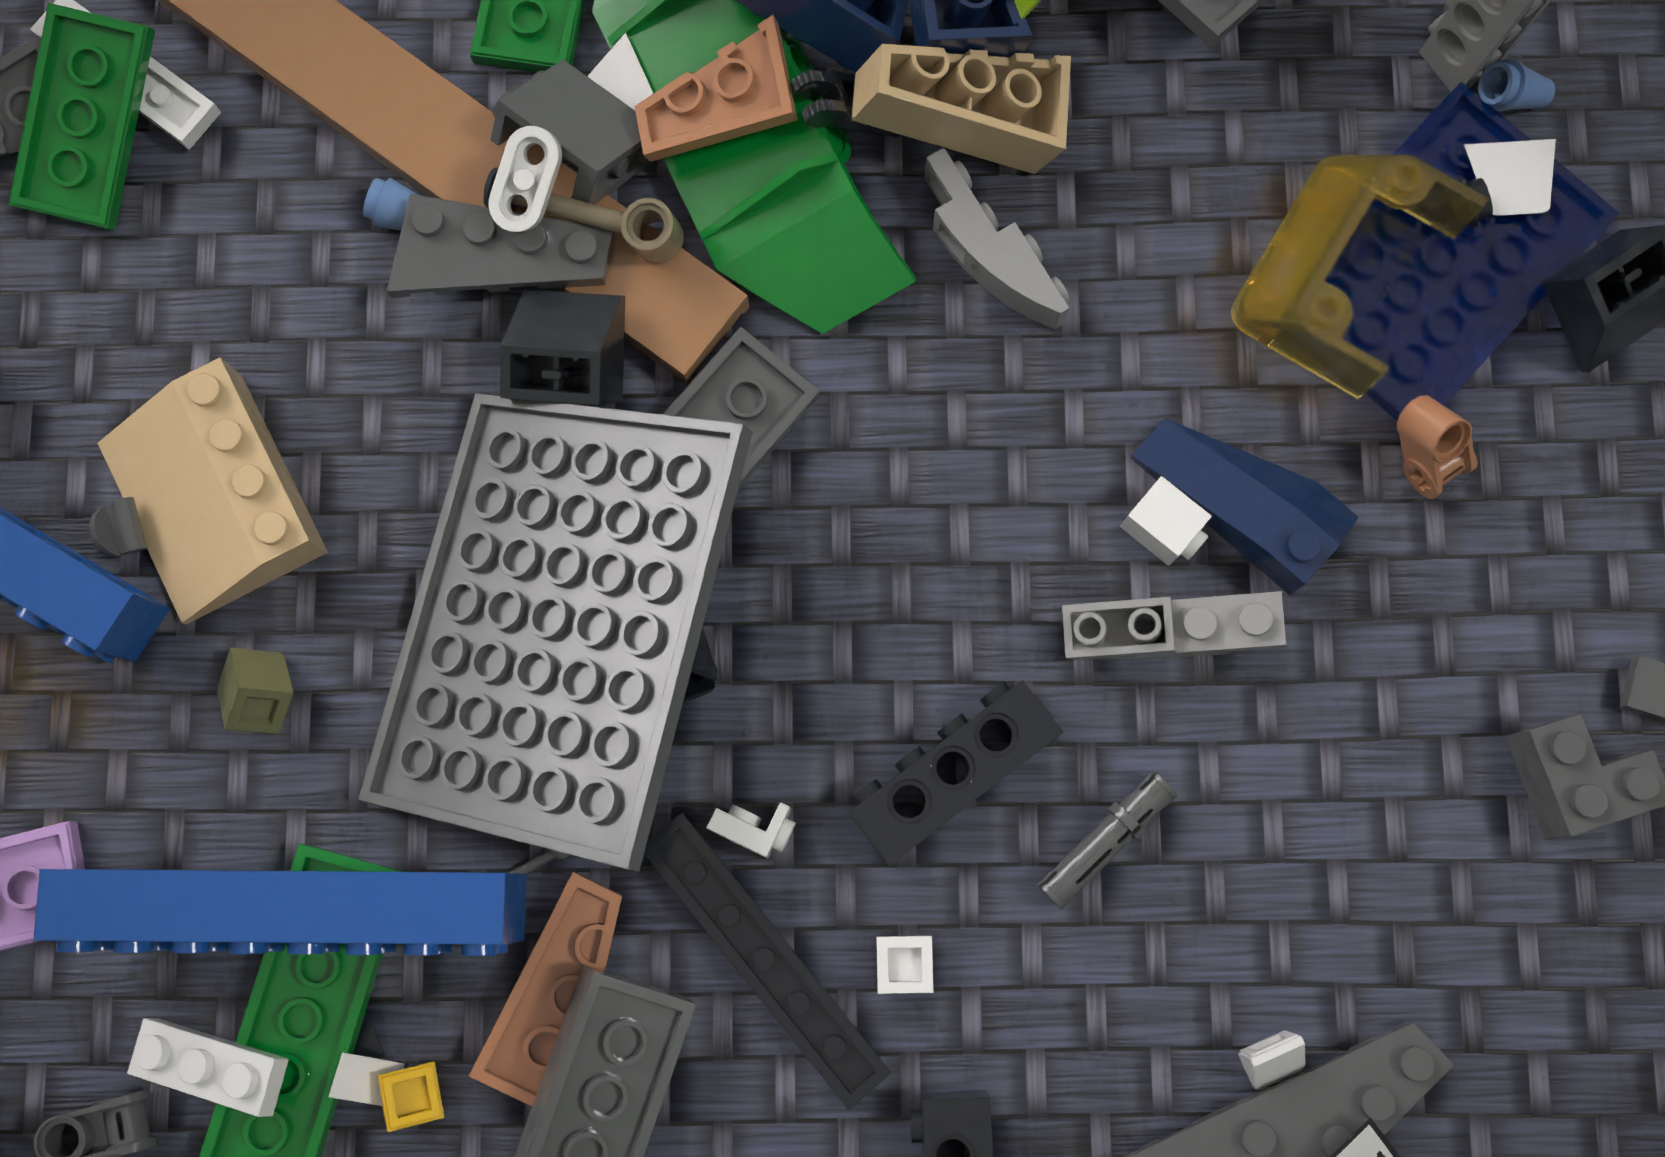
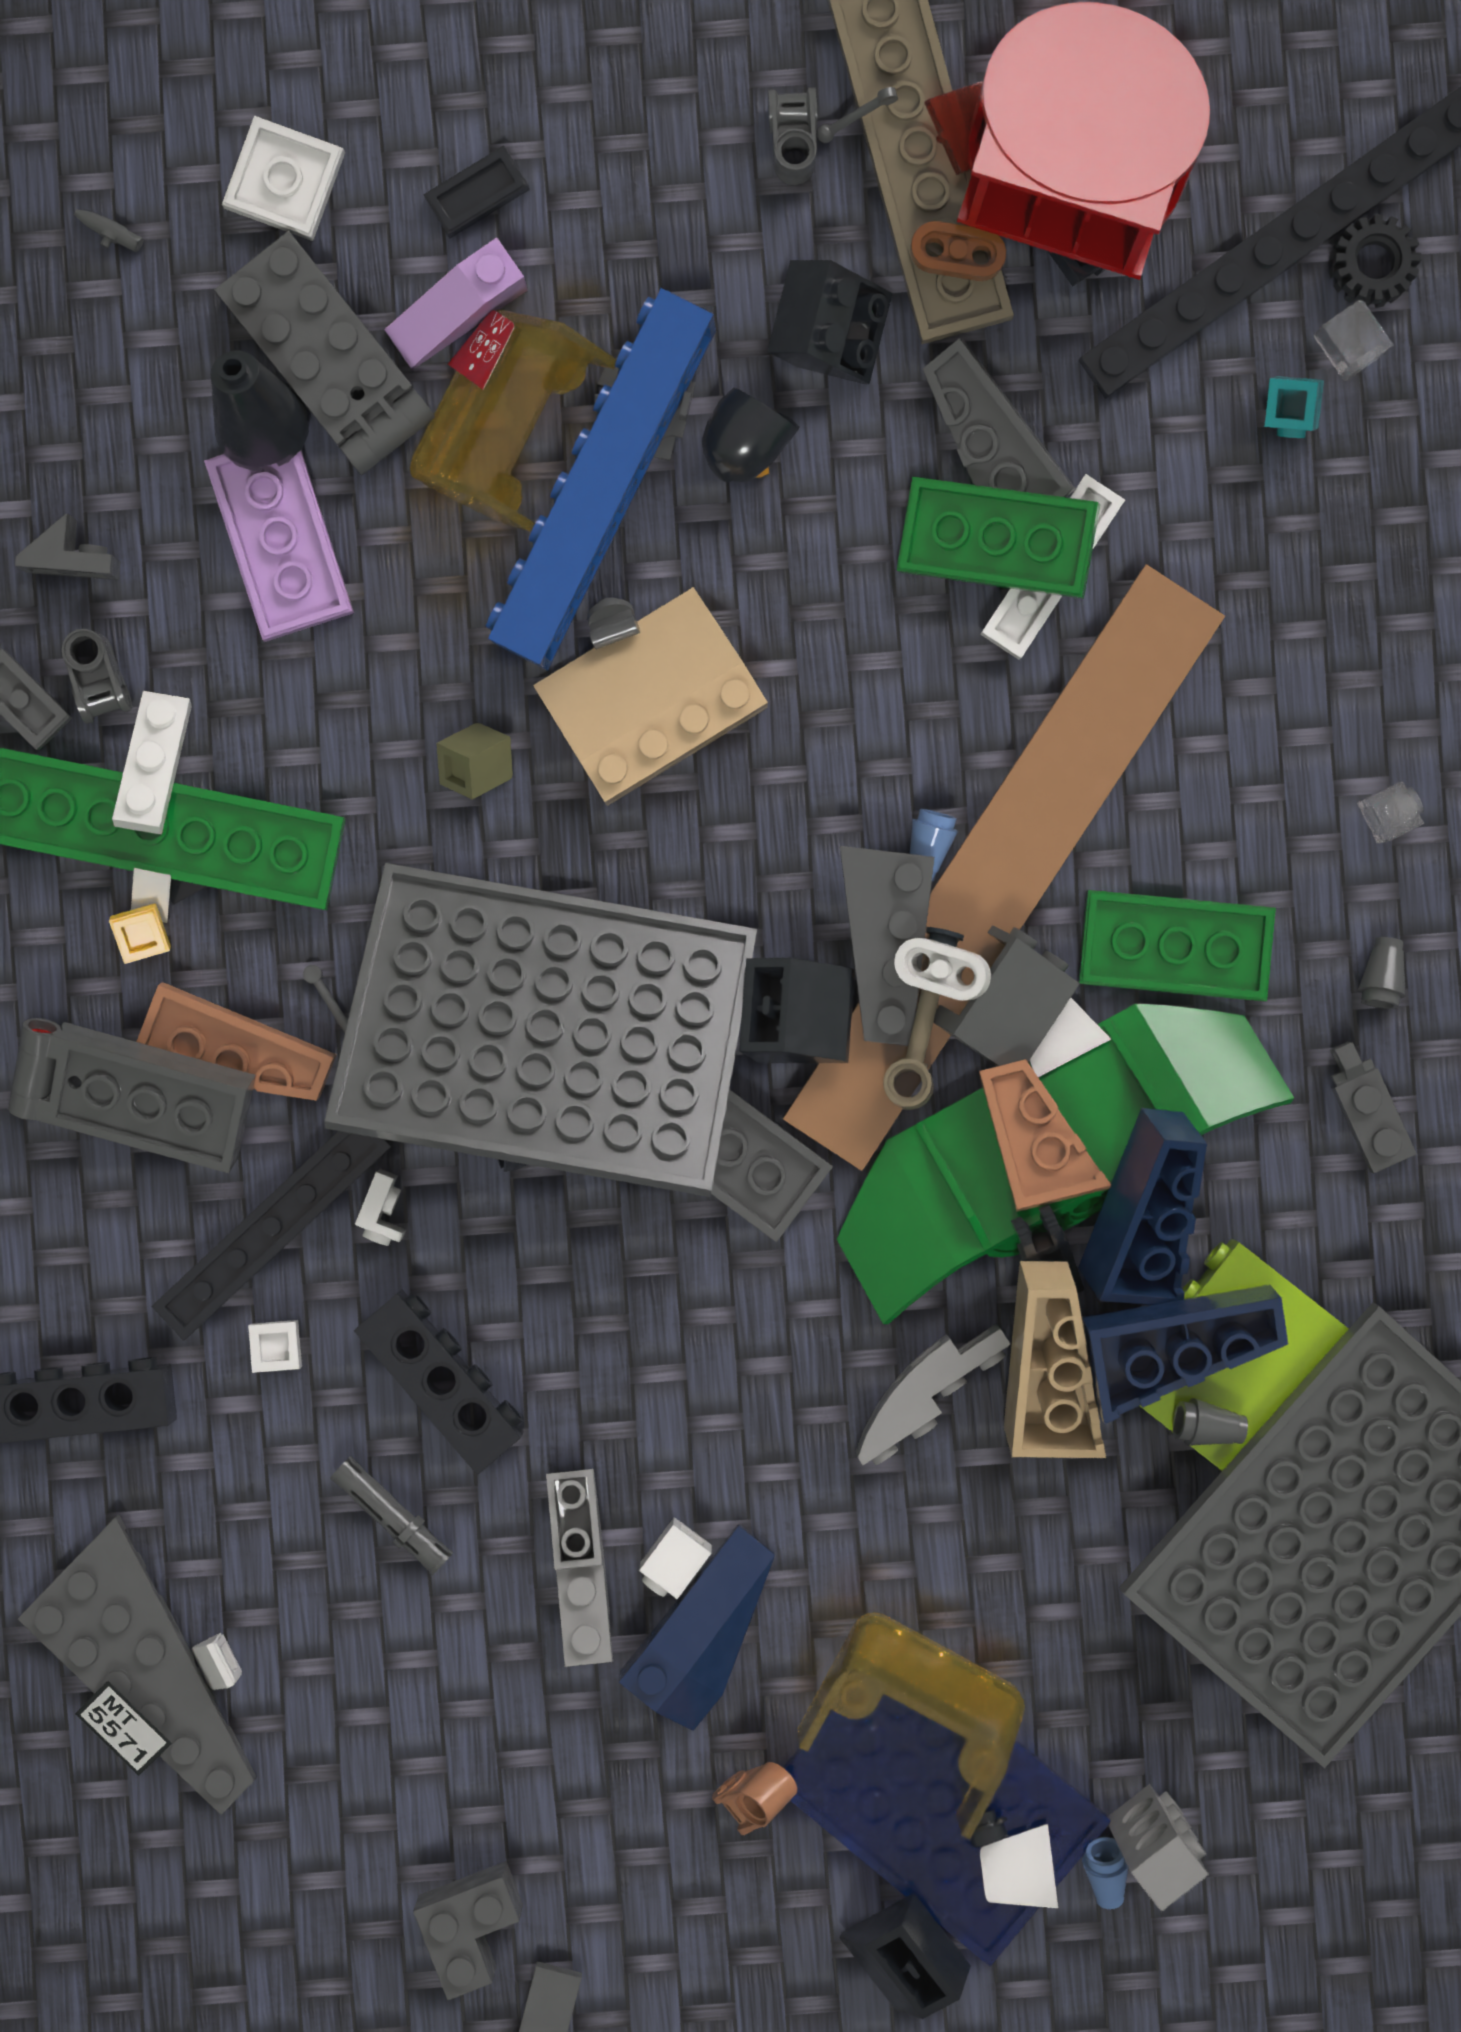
camera: 85 degrees right, 10 degrees up
blue brick [33,869,527,956] -> none

